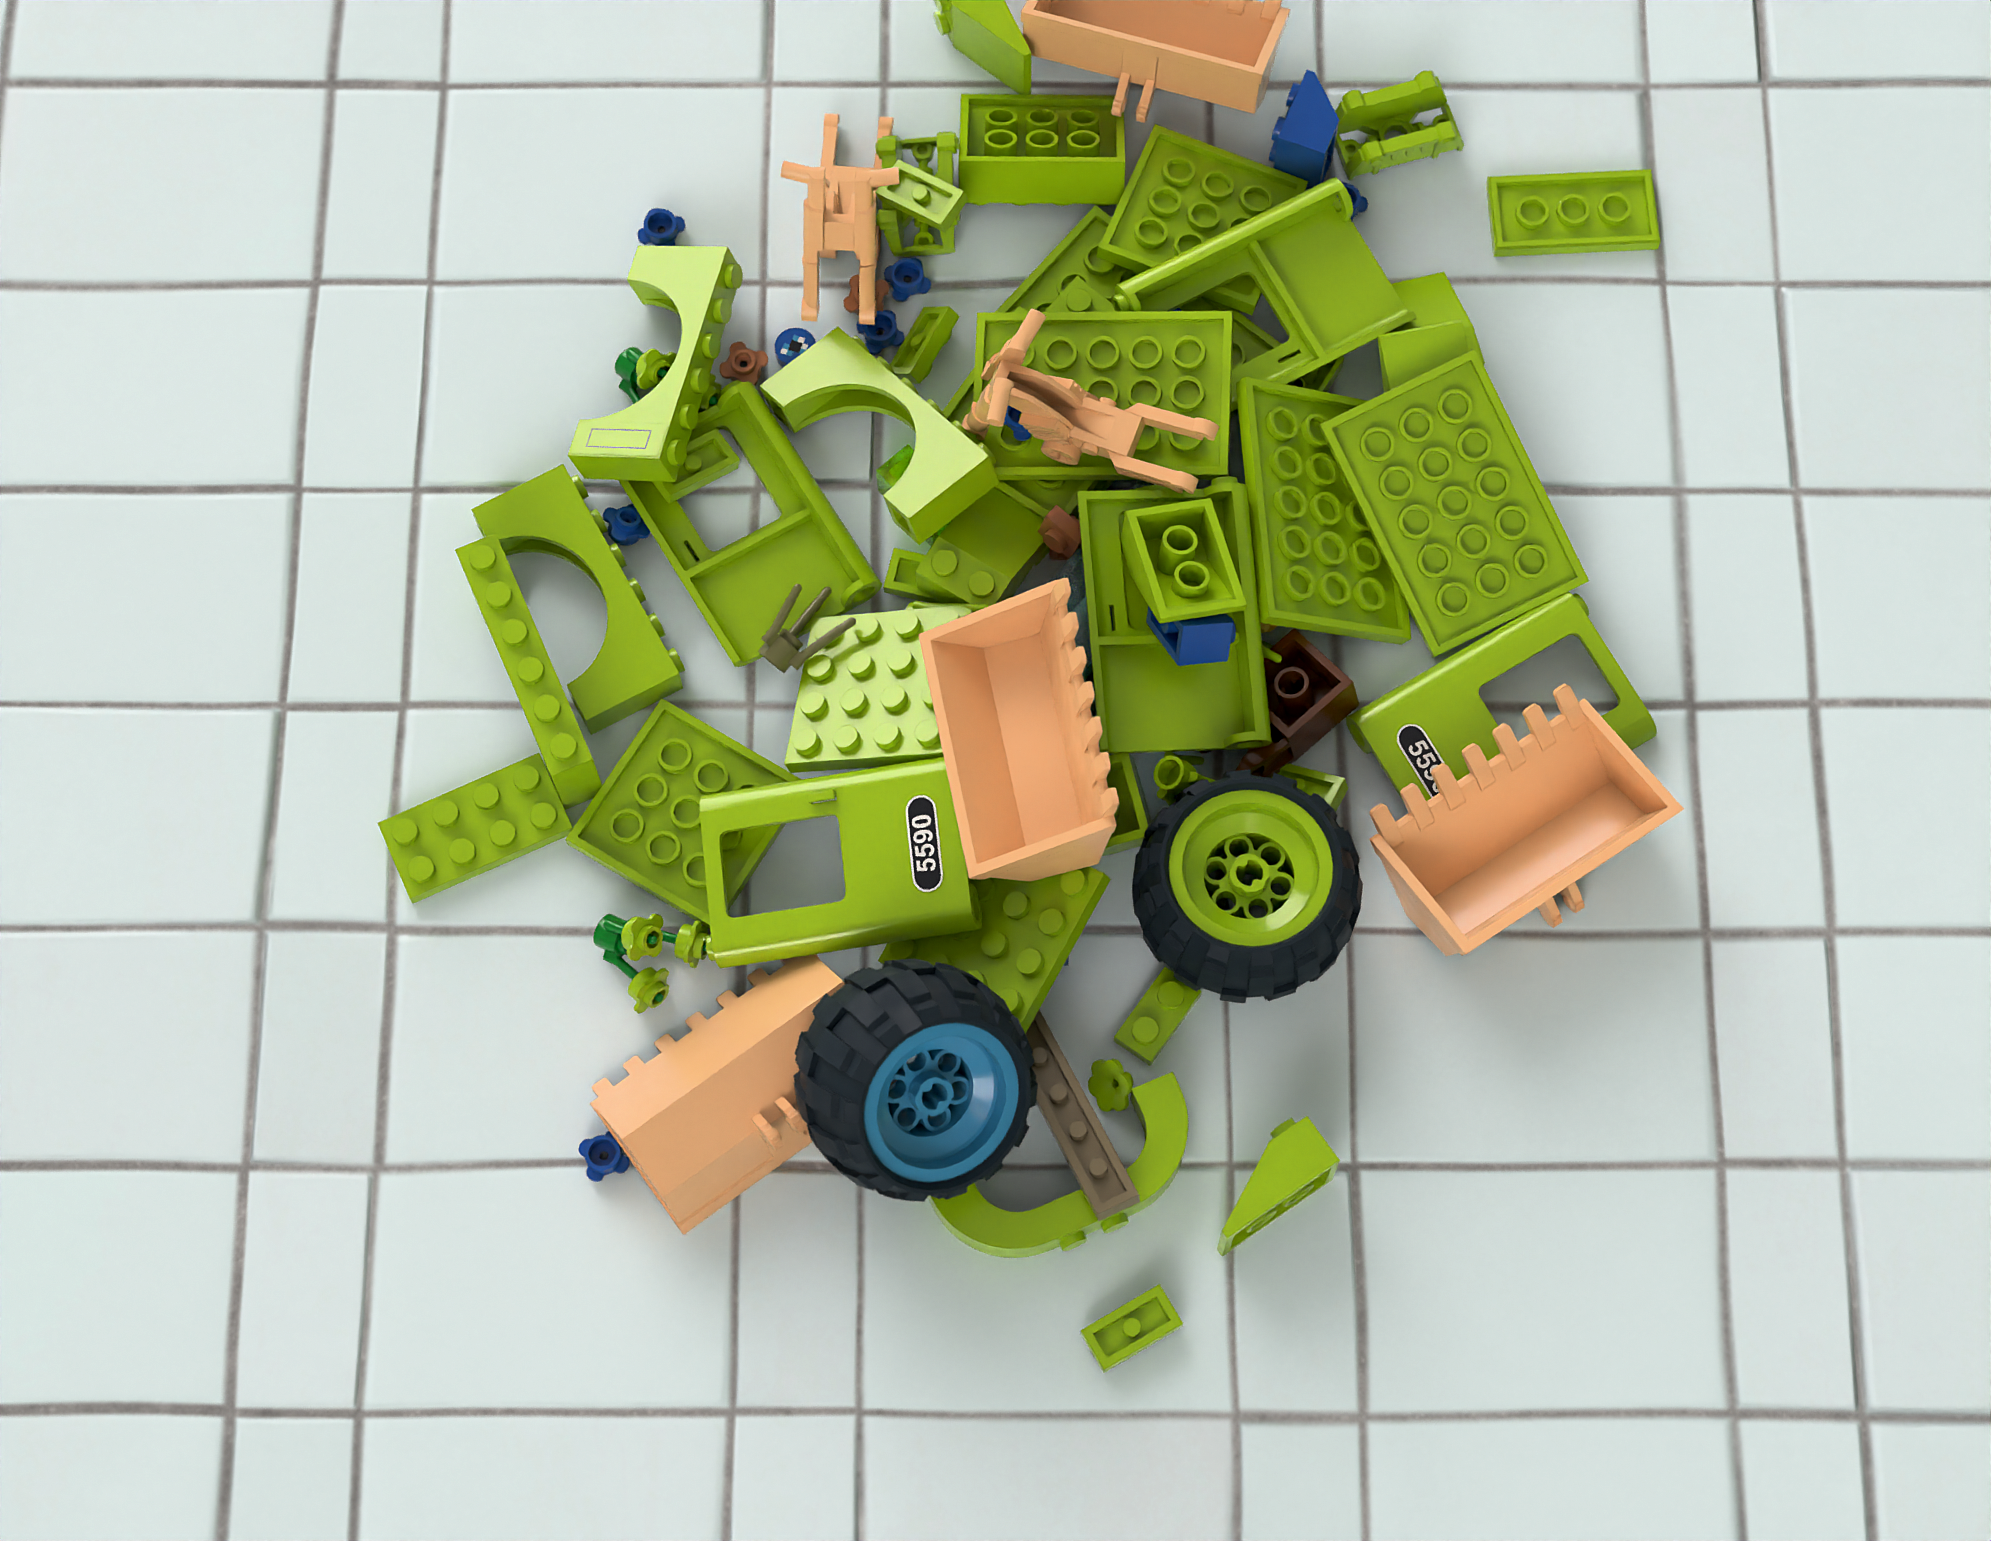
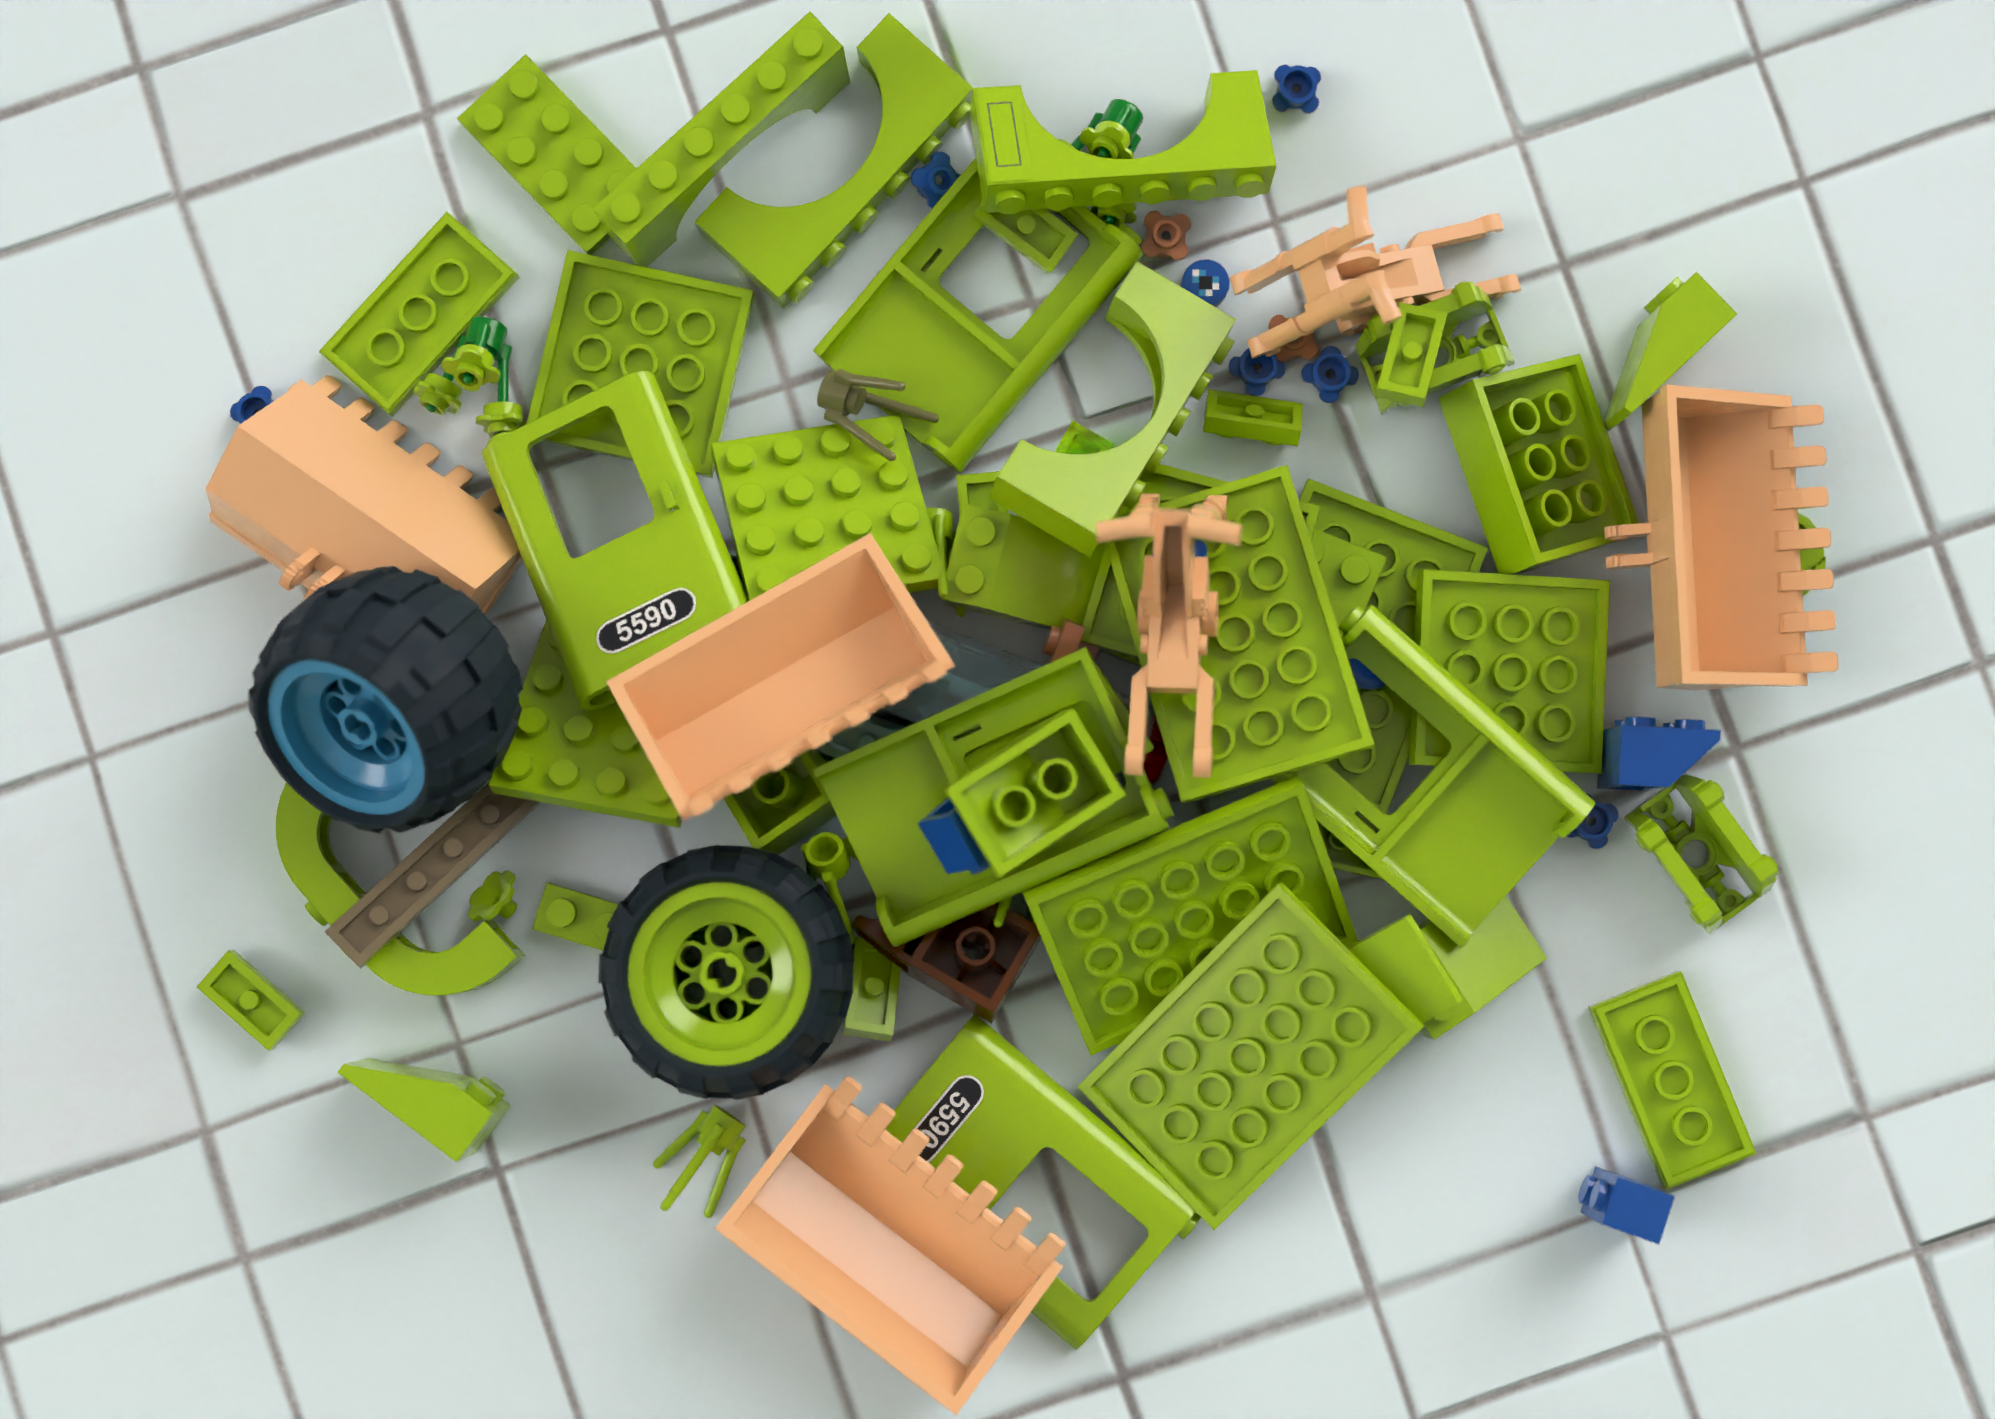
camera: 75 degrees right, 15 degrees up
none -> lime tile [318,211,519,417]
none -> lime plant [653,1104,746,1218]
none -> blue brick [1578,1166,1675,1244]

